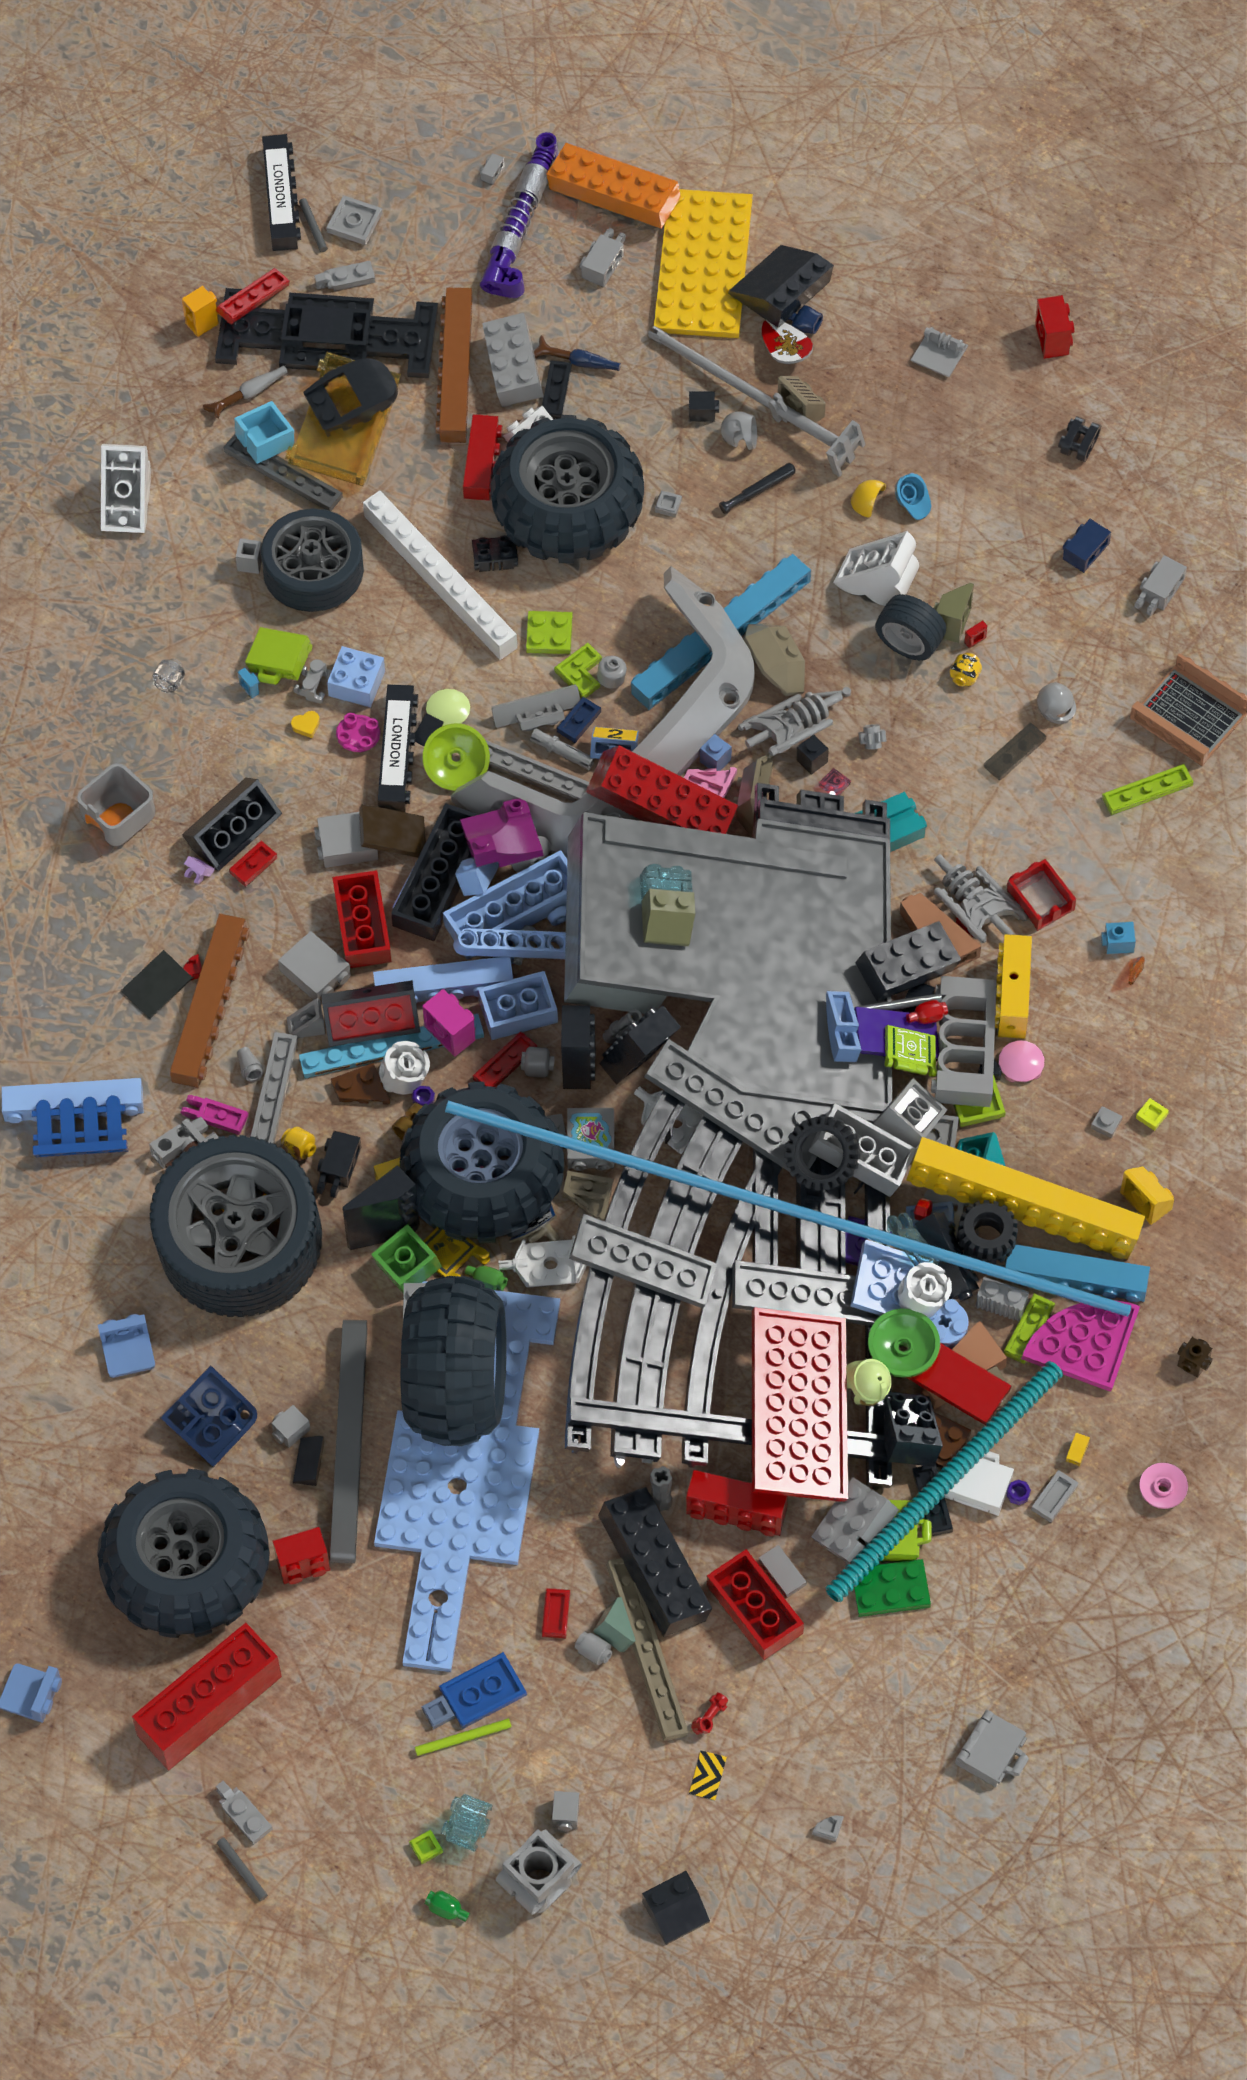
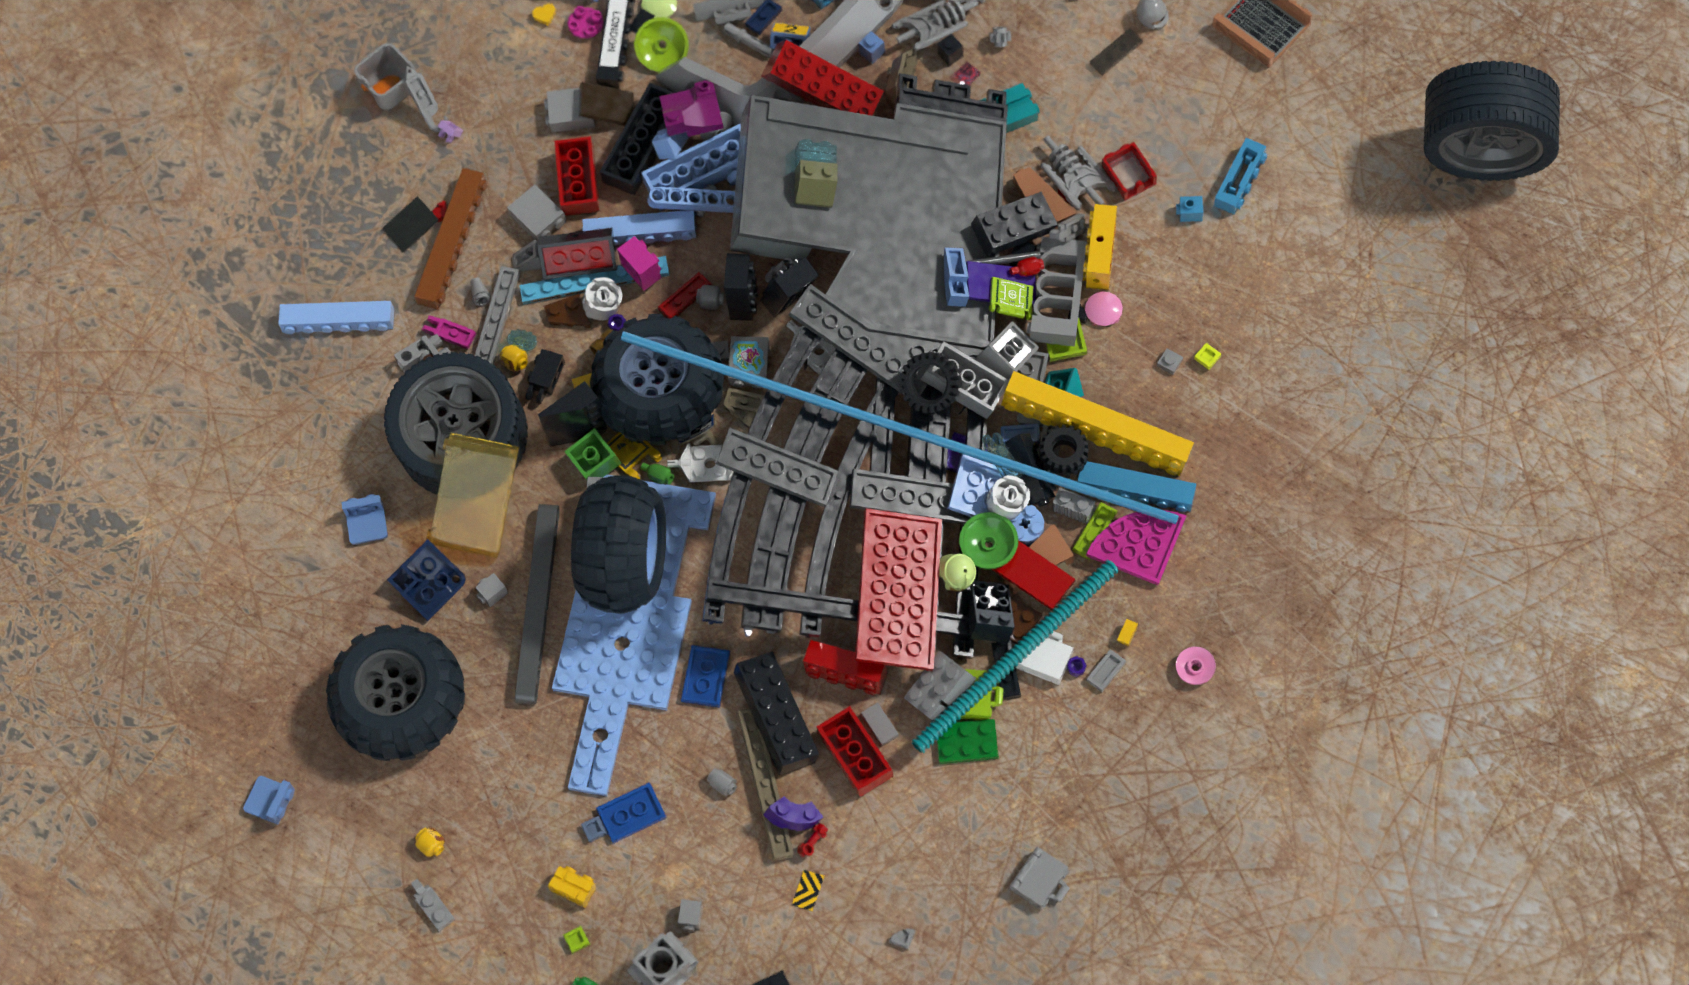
camera: 10 degrees right, 5 degrees up
blue fence [32,1095,129,1158] -> none
red brick [132,1622,282,1771] -> none
black slope [182,777,282,871] -> none
dark grey bar [217,1837,268,1901] -> none
red plate [229,840,278,887] -> none
red brick [273,1527,330,1584] -> none
black slope [293,1436,324,1486] -> none
lime bar [414,1718,512,1756] -> none
clear light blue brick [441,1794,493,1851] -> none
light blue brick [478,971,558,1040] -> none
light grey tile [486,740,589,802] -> none
red tile [542,1588,570,1639] -> none
sand green slope [593,1597,636,1652] -> none
dark grey axle [650,1466,672,1512] -> none
bright pink wing [684,767,737,798] -> none
red tile [914,1198,933,1221] -> none
lime tile [1102,764,1194,815] -> none
yellow slope [1120,1166,1174,1225] -> none
clear orange slope [1128,956,1145,985] -> none
dark brown brick [1177,1337,1213,1378] -> none
none -> light grey plate [403,66,448,132]
none -> yellow head [415,827,445,857]
none -> clear yellow windscreen [426,433,519,559]
none -> clear light blue gear [507,329,537,350]
none -> yellow brick [548,866,596,908]
none -> blue tile [681,645,730,708]
none -> dark purple brick [763,797,823,831]
none -> light grey hinge [1050,213,1085,242]
none -> dark azure brick [1214,138,1268,215]

